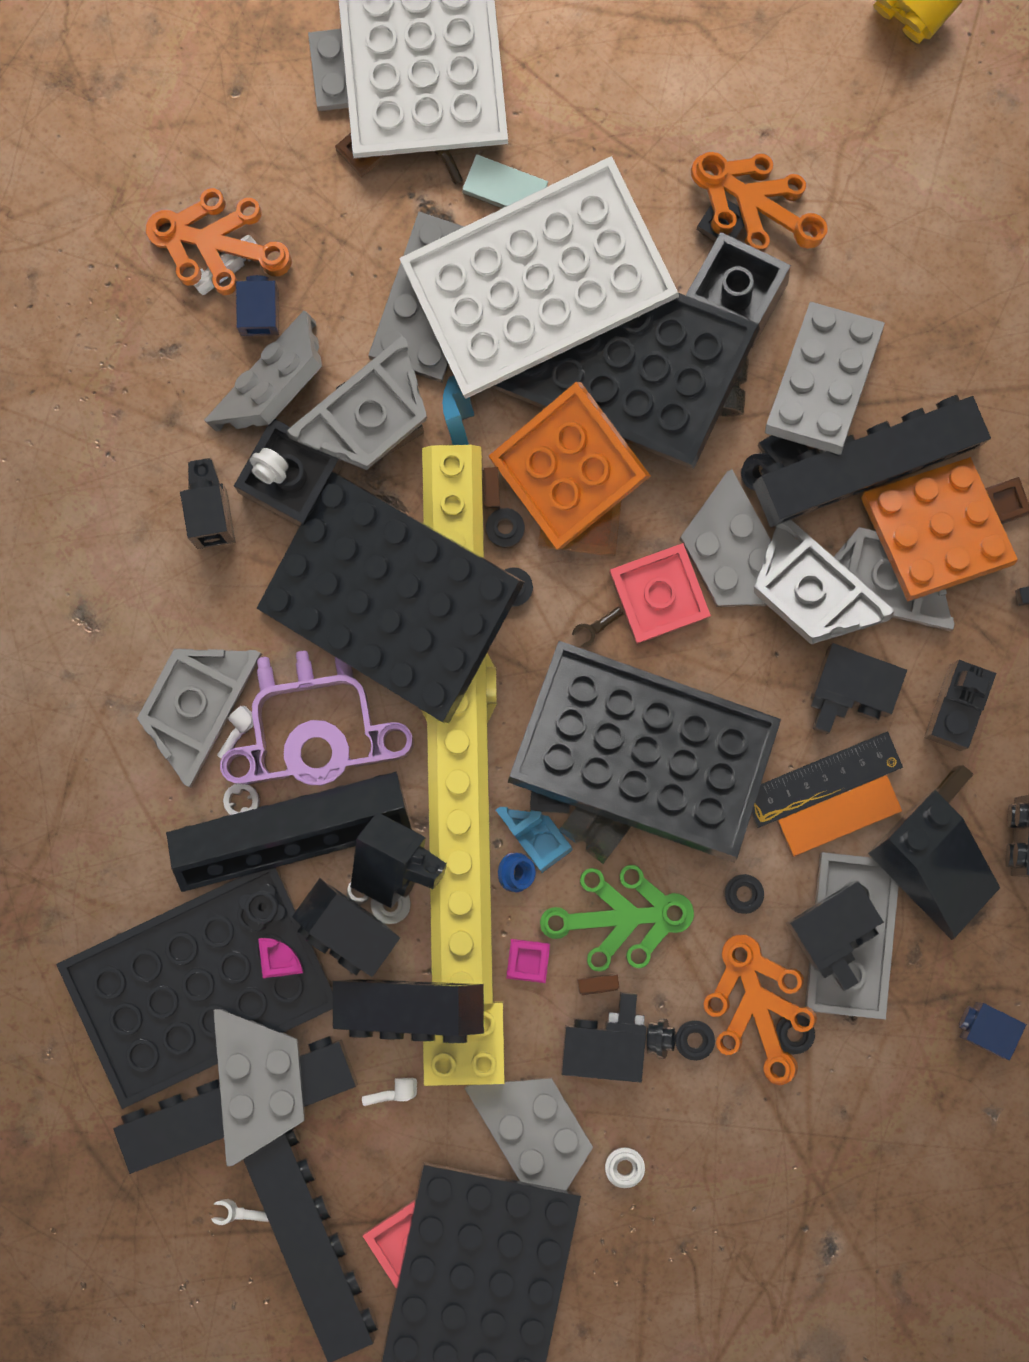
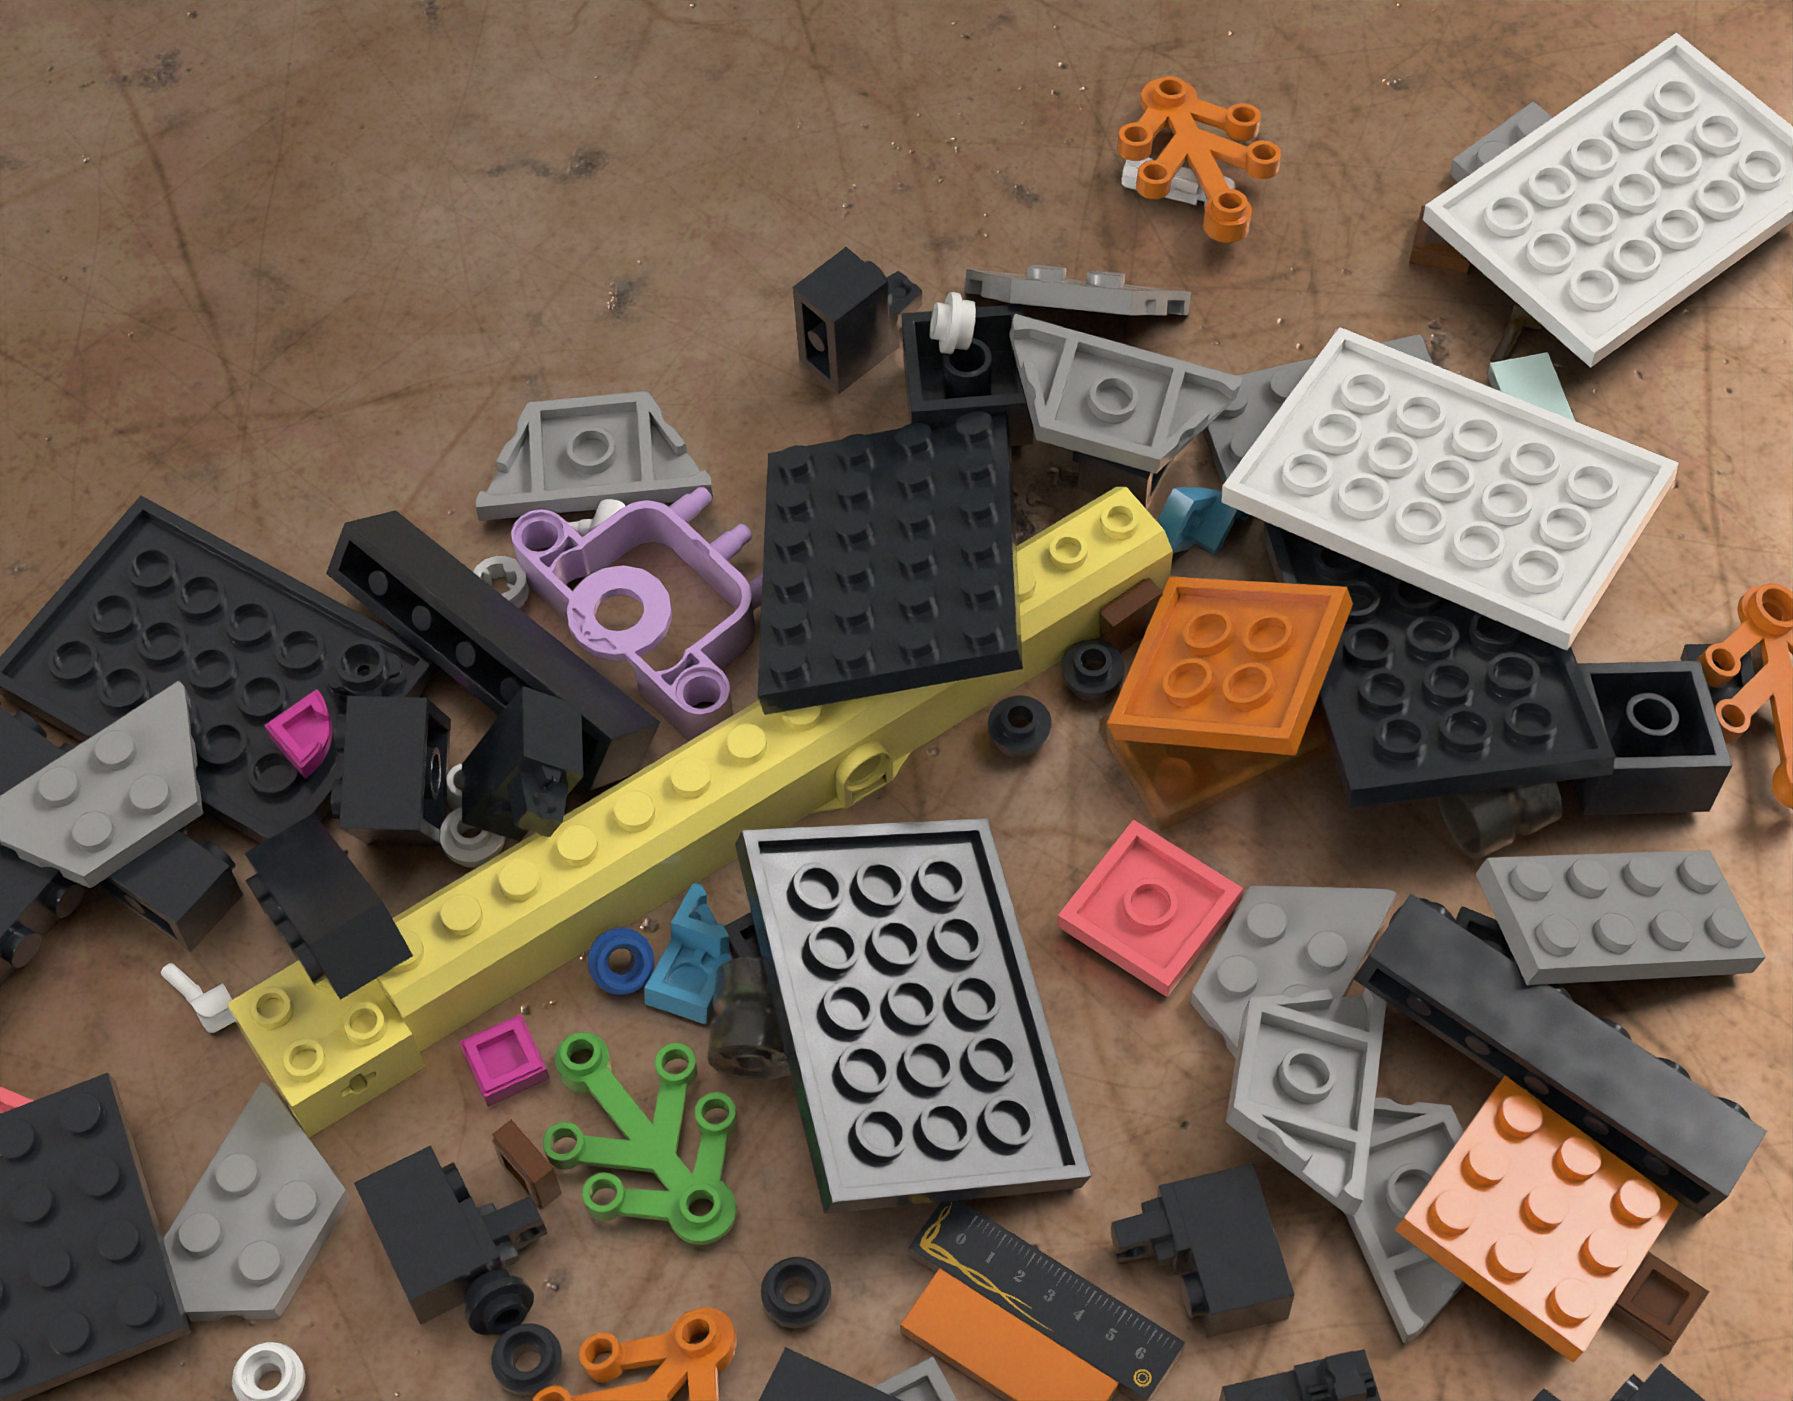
camera: 60 degrees right, 25 degrees down
dark blue brick [236,275,279,336] -> none
dark brown hand [572,607,623,647] -> none

